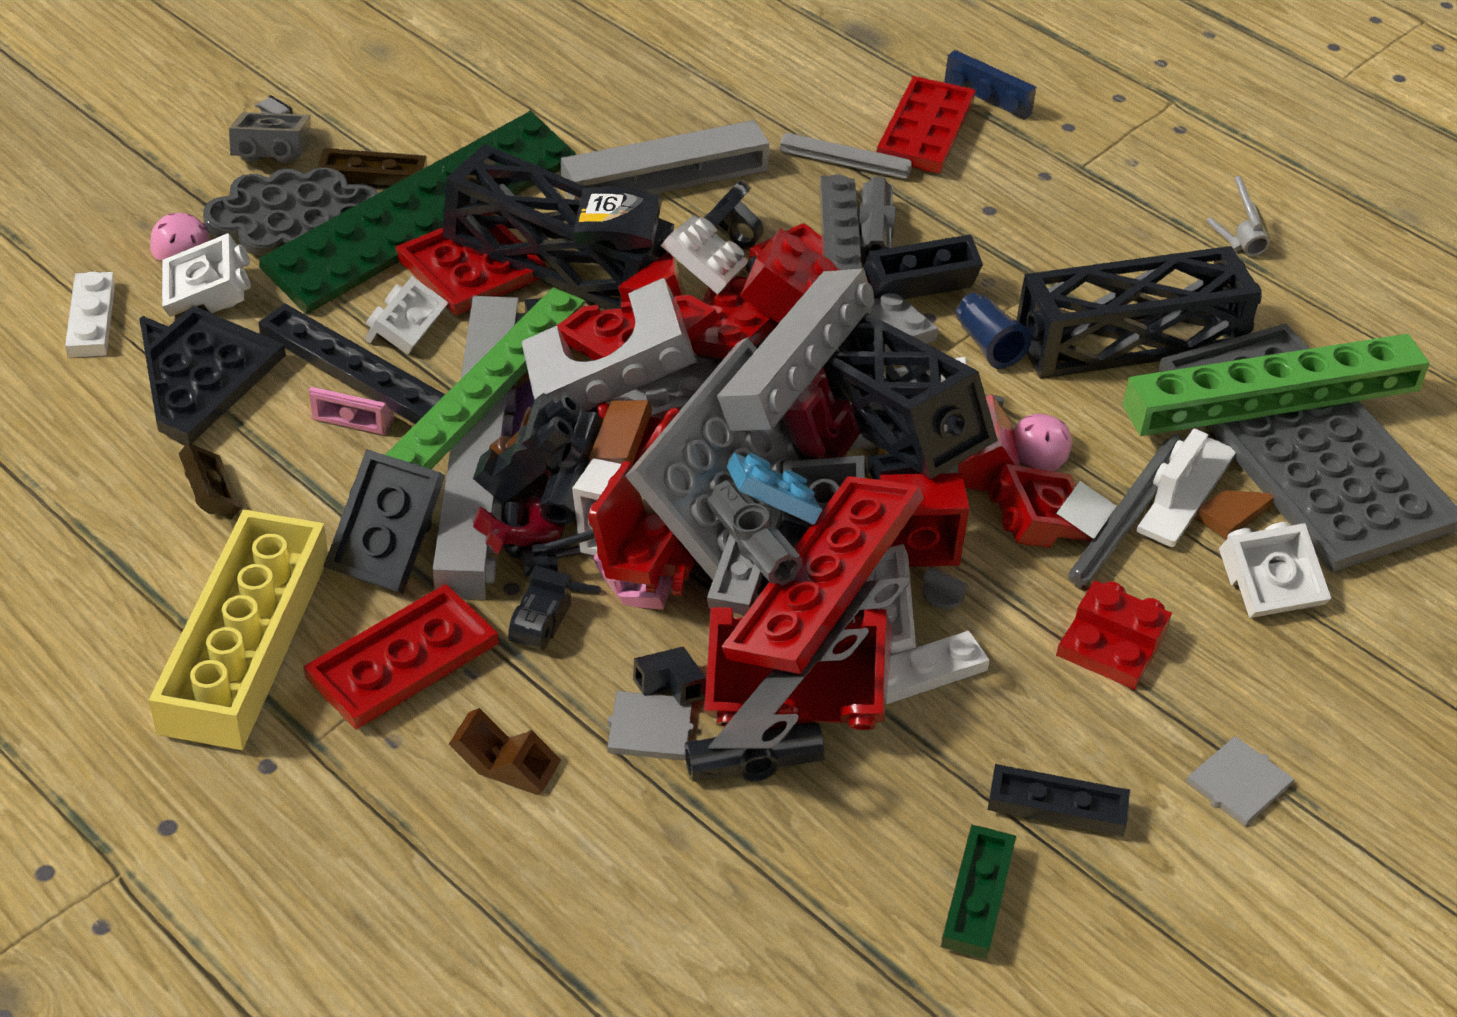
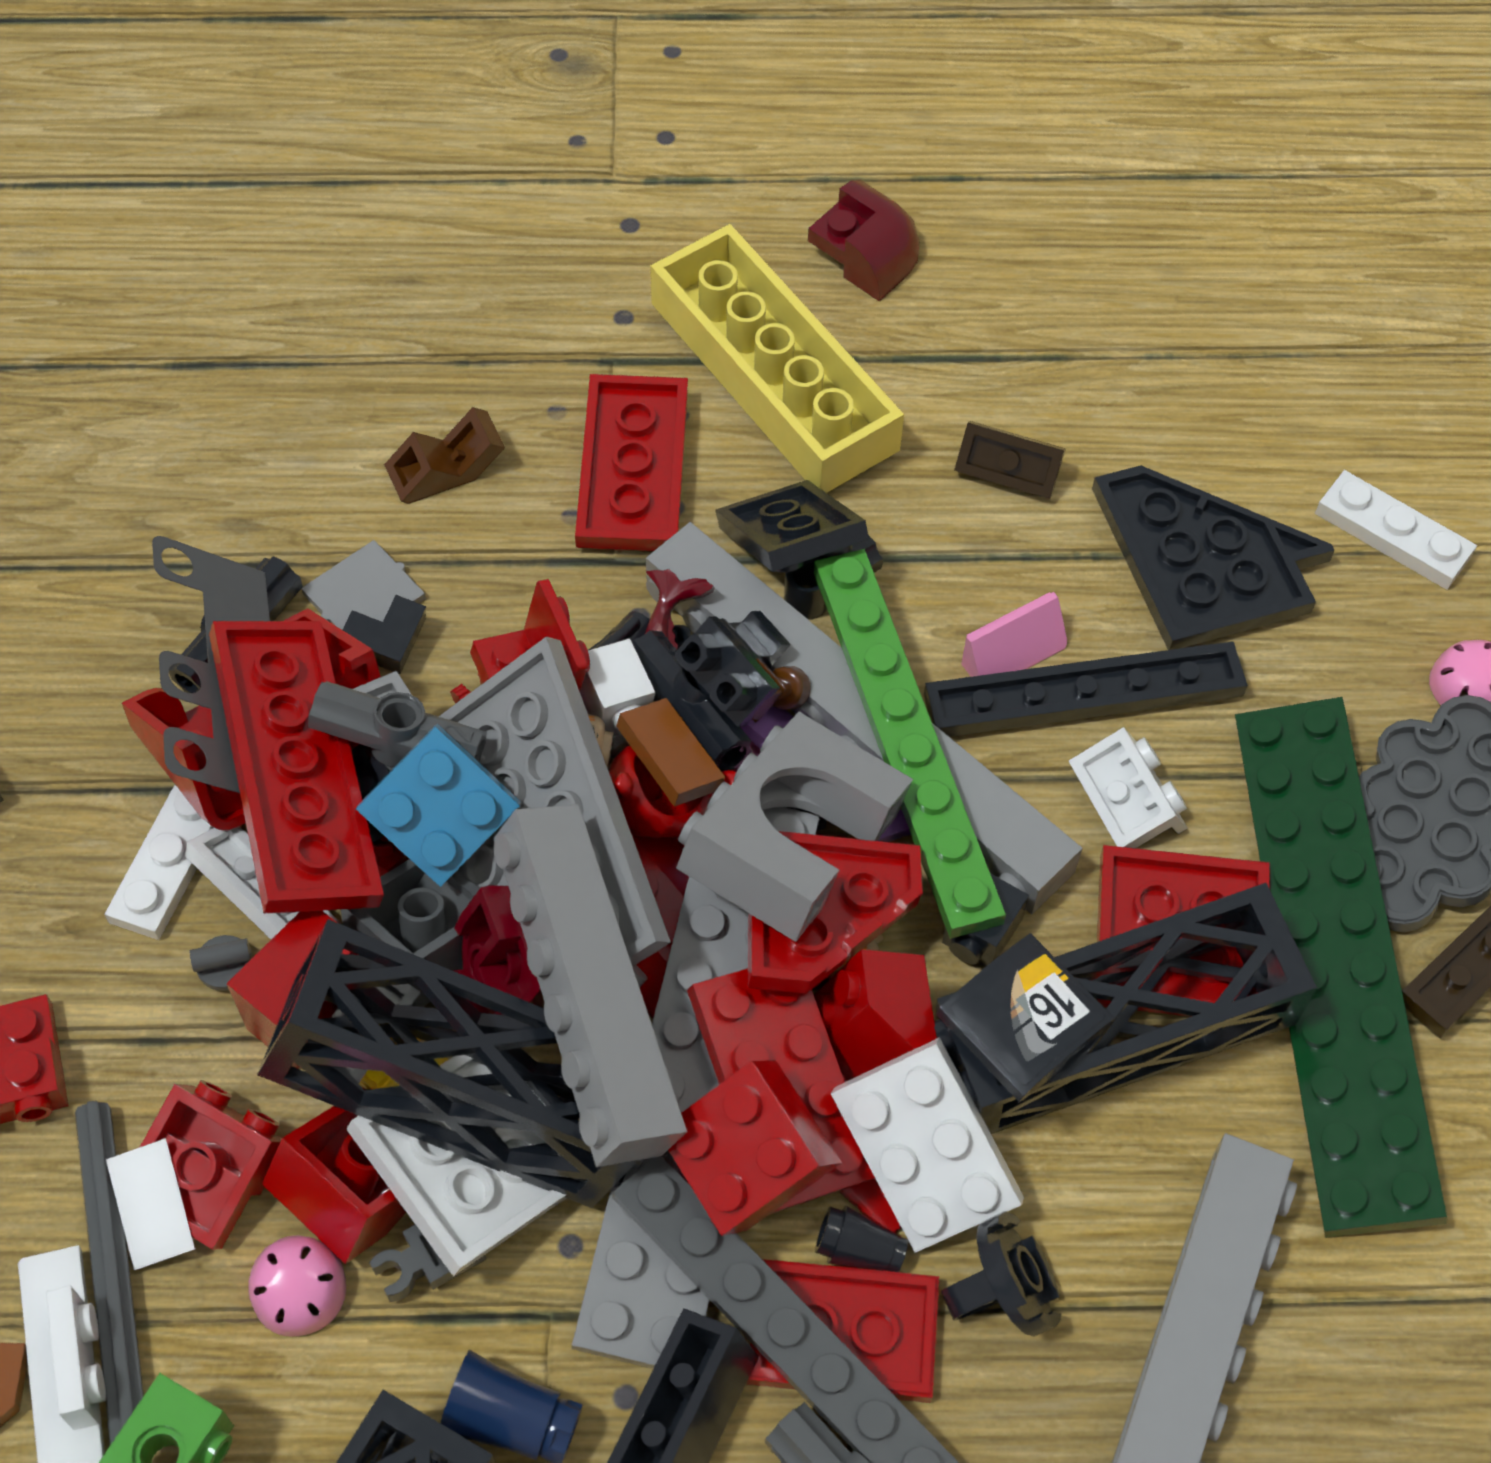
camera: 135 degrees right, 15 degrees up
white plate [162,233,251,317] -> none
black leg [508,565,571,651] -> none
none -> dark red brick [808,179,920,302]

